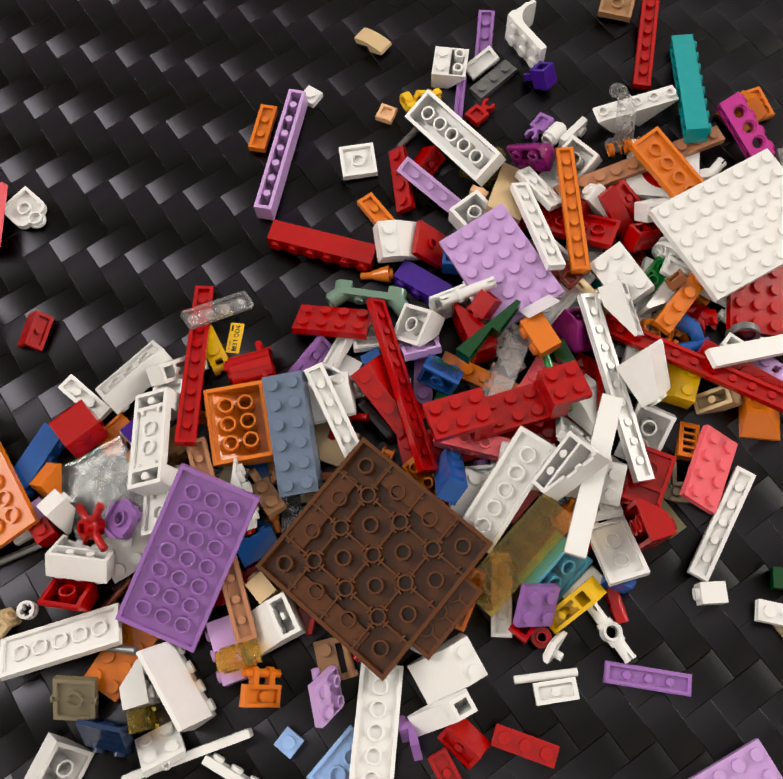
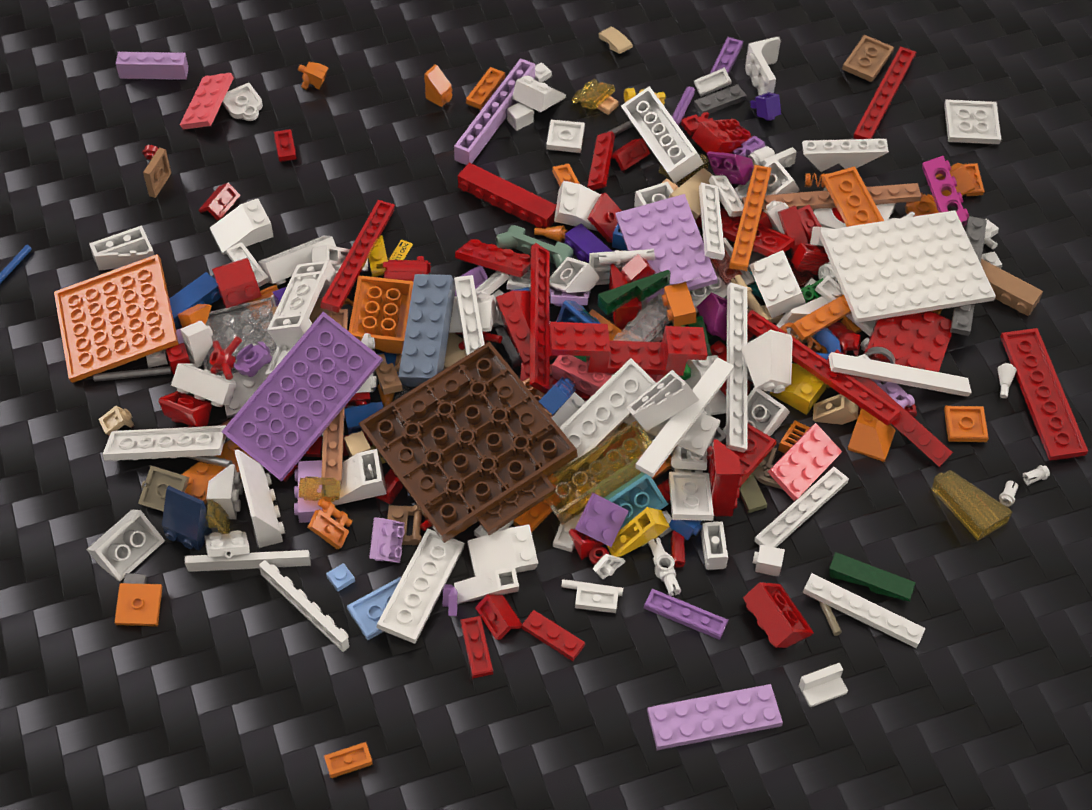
camera: 10 degrees right, 15 degrees down
white bush [16,600,39,620] -> none
clear plate [180,290,254,330] -> none
lavender plate [396,156,461,213] -> none
white slope [431,46,469,89] -> none
white slope [598,279,644,336] -> none
clear plate [604,83,638,152] -> none
dark orange plate [665,269,688,292] -> none
teal brick [670,34,712,143] -> none
none -> white slope [210,198,273,255]
none -> red plate [274,129,296,162]
none -> orange piece [298,62,328,90]
none -> orange slope [424,65,452,107]
none -> white brick [507,102,534,131]
none -> white slope [512,76,566,112]
none -> clear yellow plate [572,79,615,110]
none -> red slope [692,119,752,154]
none -> white brick [701,522,728,570]
none -> red slope [743,582,814,648]
none -> orange tile [905,193,939,217]
none -> white plate [944,100,1001,144]

